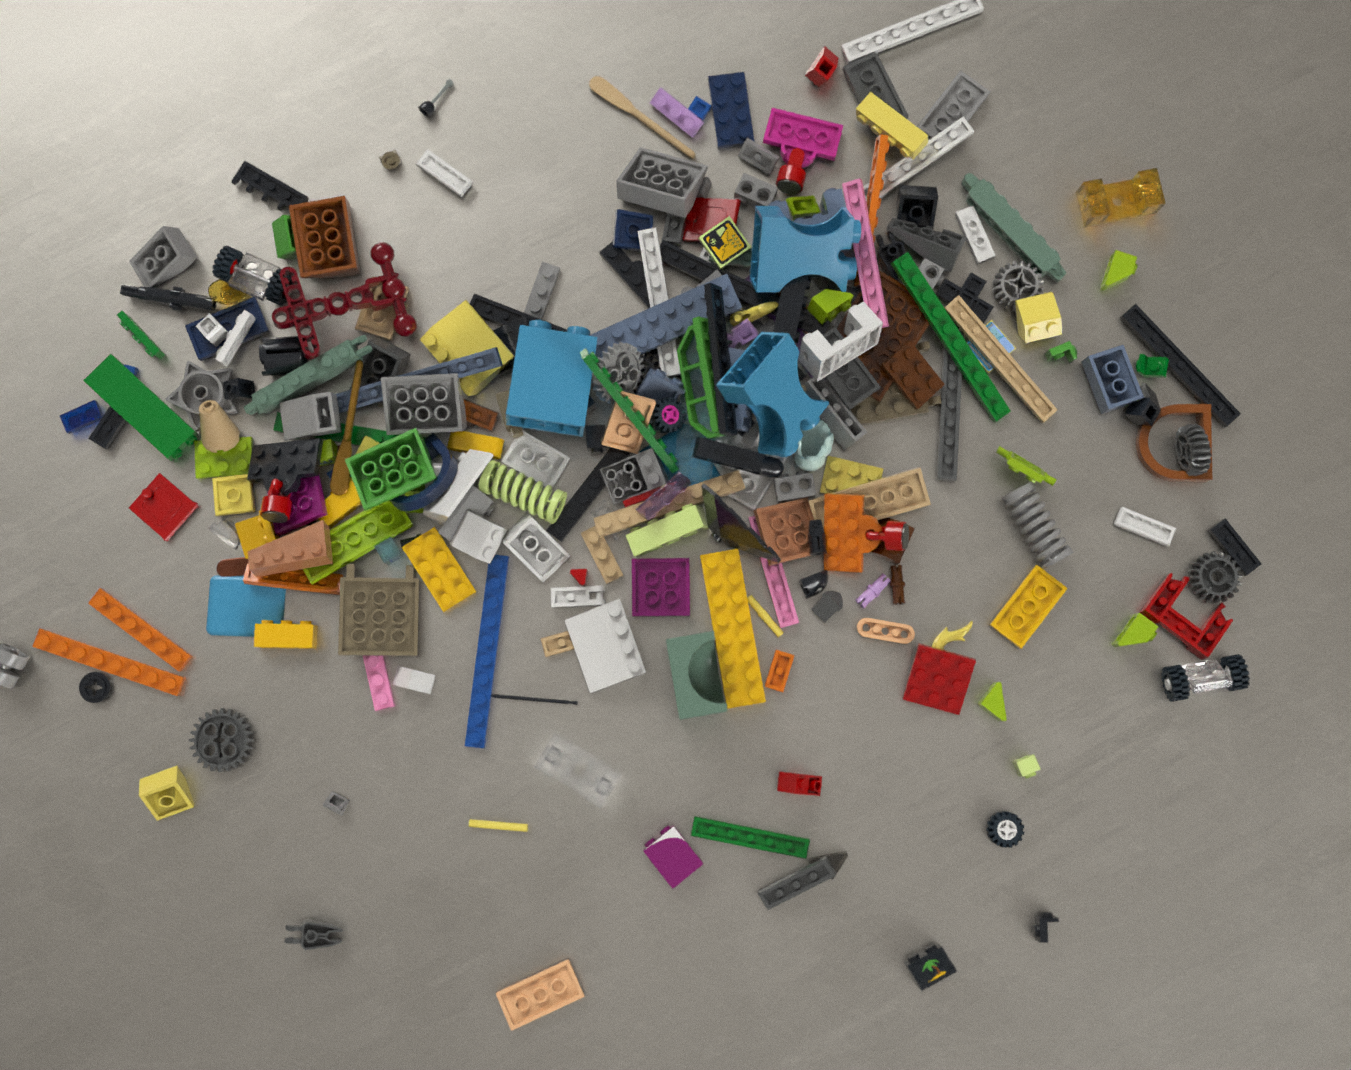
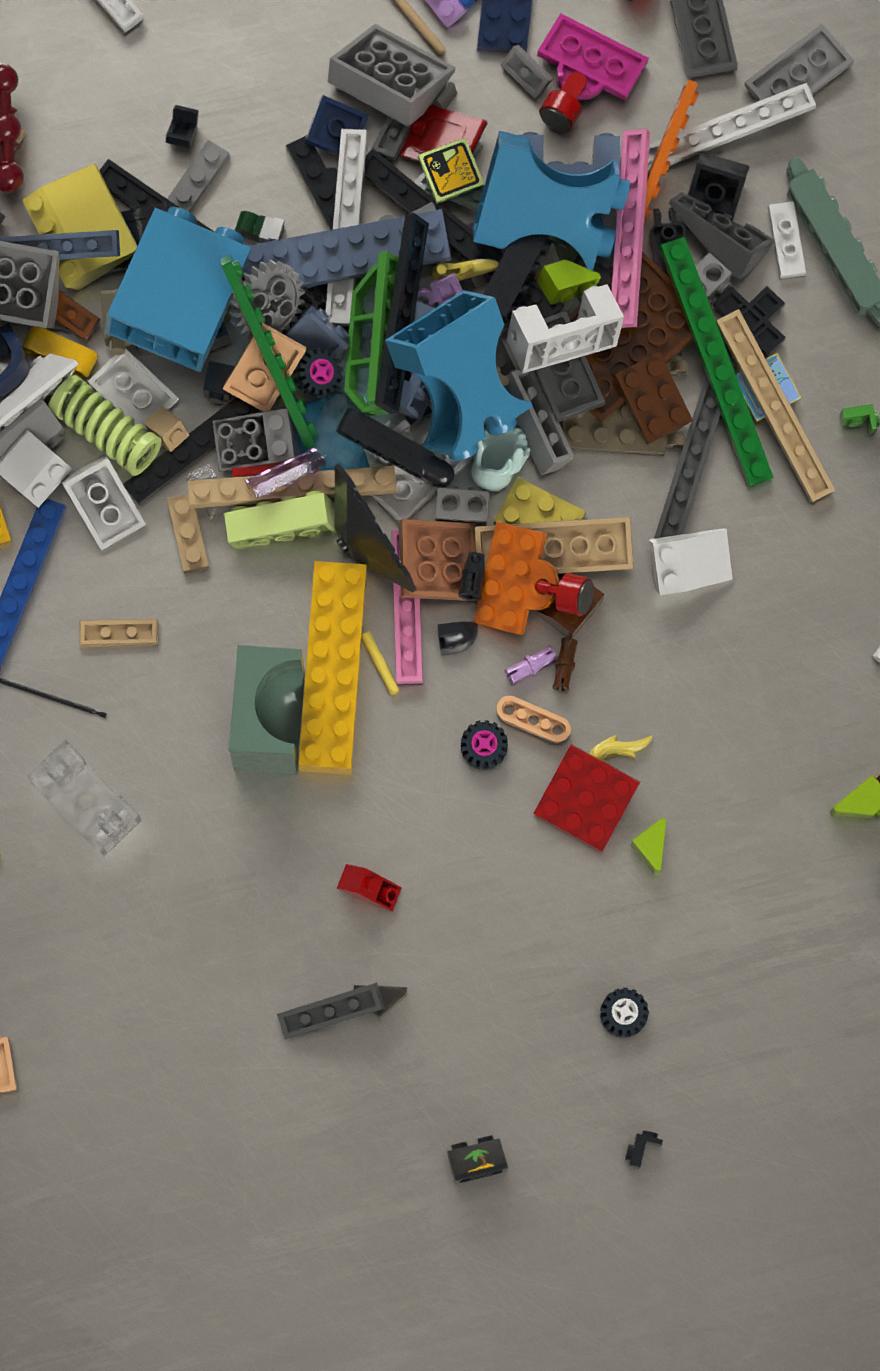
camera: 10 degrees right, 5 degrees down
white plate [551,586,606,608] -> none
white slope [564,599,646,693] -> none
red slope [570,569,588,586] -> none
magenta plate [632,558,690,617] -> none
magenta panel [643,825,704,889] -> none
green tile [691,816,810,859] -> none
light grey brick [734,173,778,210] -> none
orange plate [764,650,795,693] -> none
lime slope [786,195,821,222] -> none
dark grey tile [811,591,843,622] -> none
light yellow brick [856,92,928,160] -> none
yellow plate [989,565,1068,649] -> none
light grey gear [992,261,1044,311] -> none
lime plate [996,446,1057,486] -> none
light grey piece [1002,482,1074,569] -> none
yellowish green plate [1012,754,1040,779] -> none
light yellow slope [1015,292,1062,343] -> none
none -> tan brick [144,406,189,452]
none -> black bracket [165,105,199,148]
none -> leg [234,211,285,243]
none -> black wheel [461,720,508,770]
none -> white slope [649,528,733,595]

